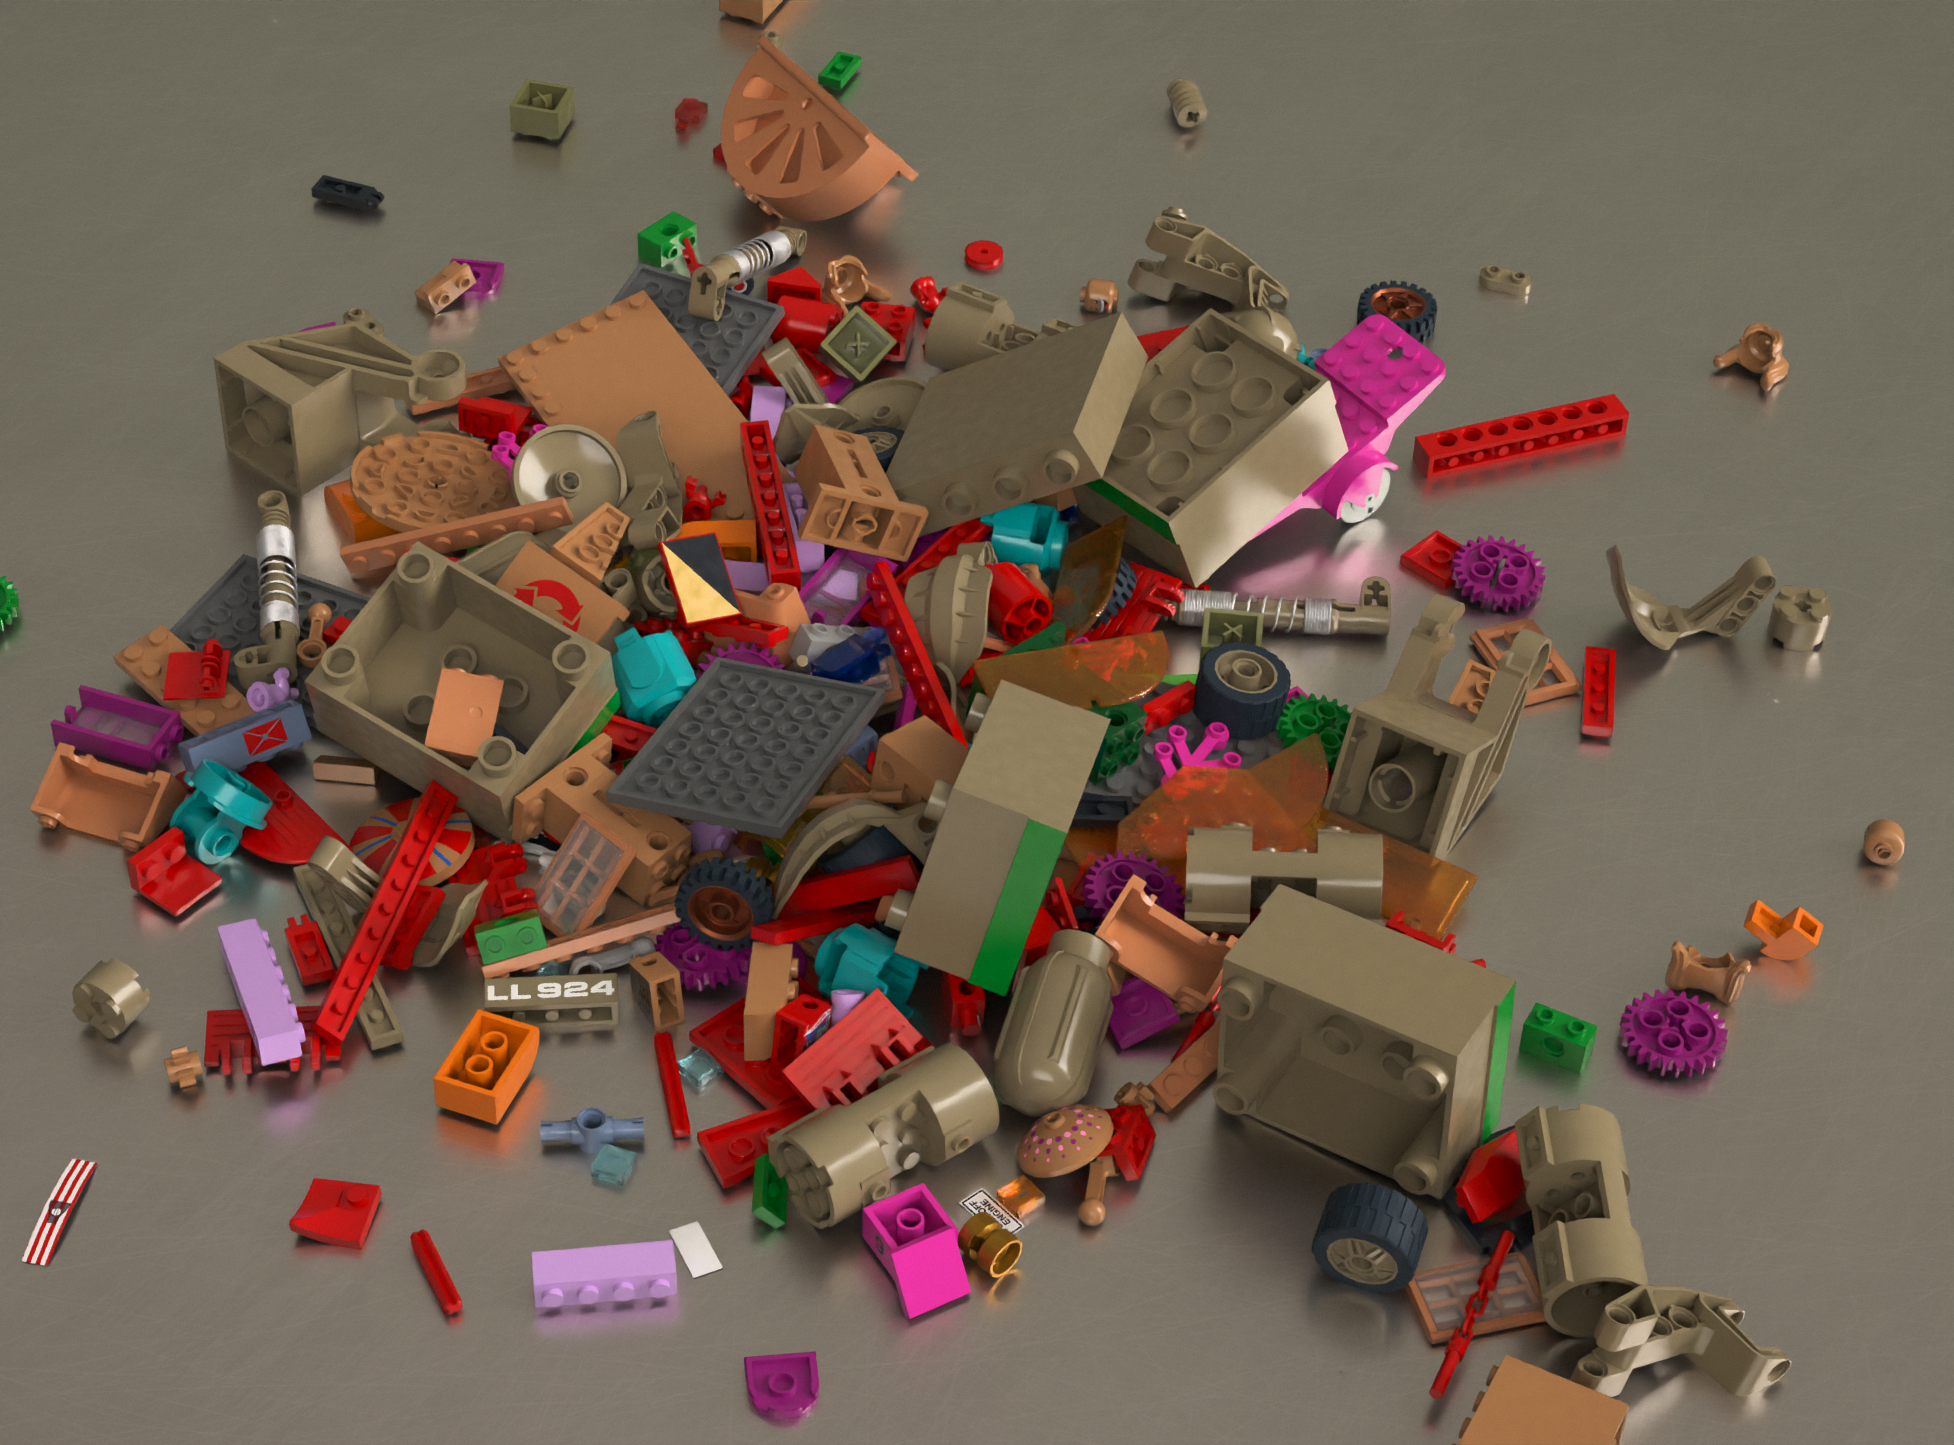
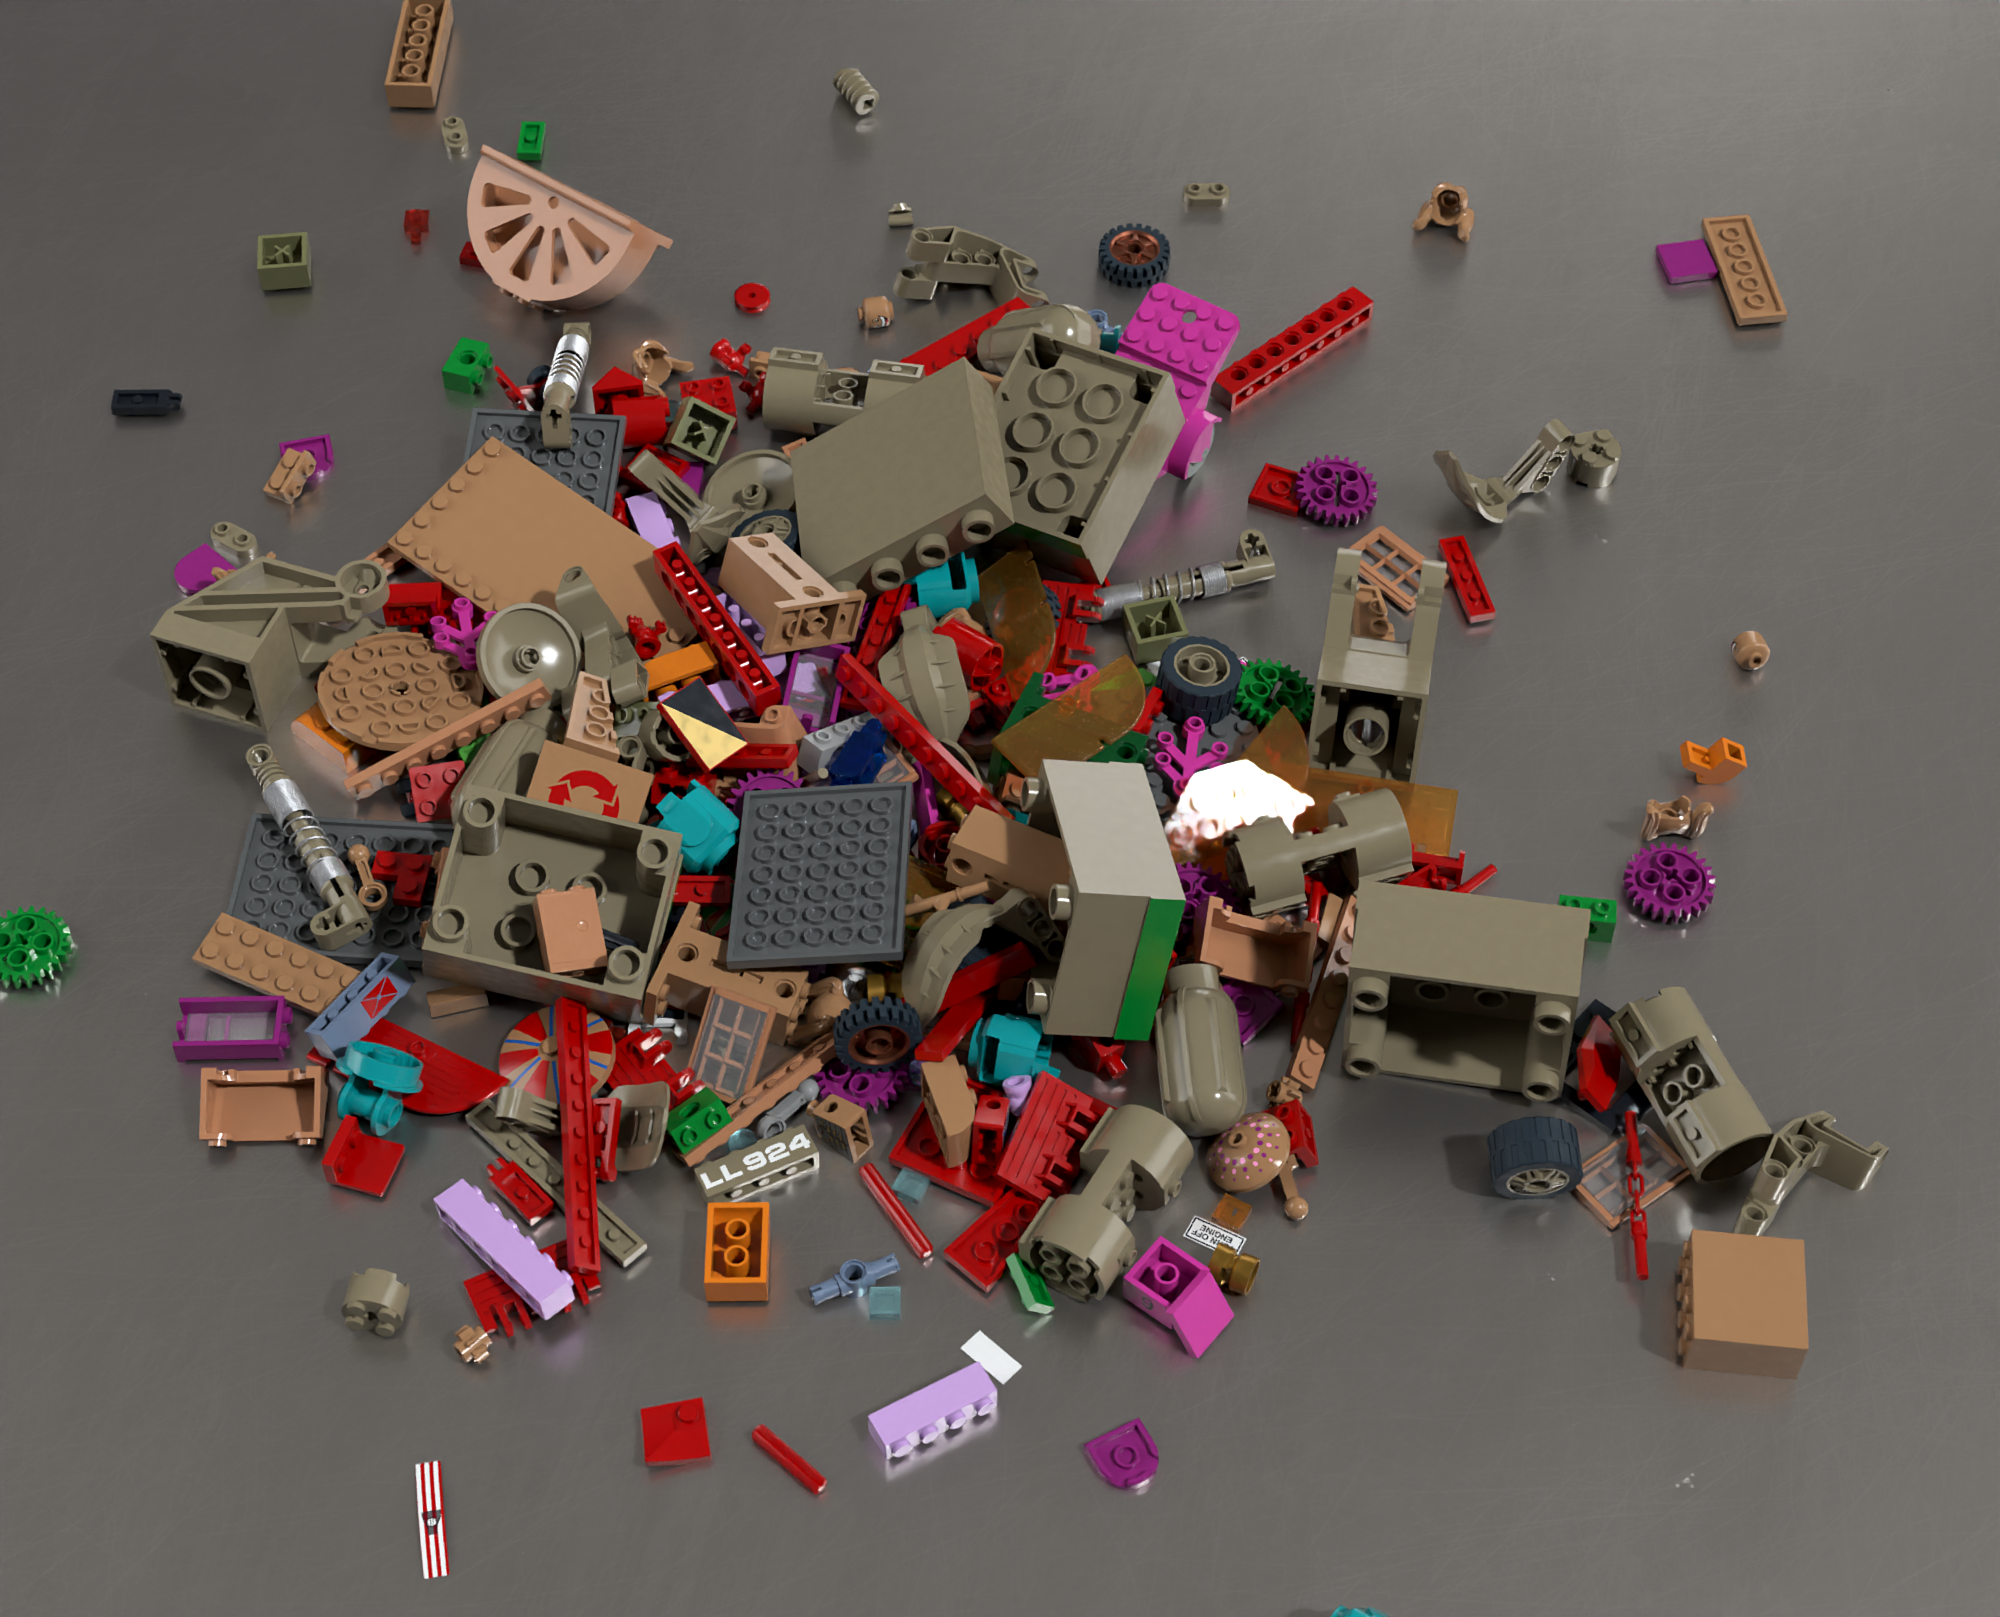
camera: 20 degrees left, 10 degrees up
red hinge [163,639,231,701] -> none
lavender piece [246,667,299,712] -> none

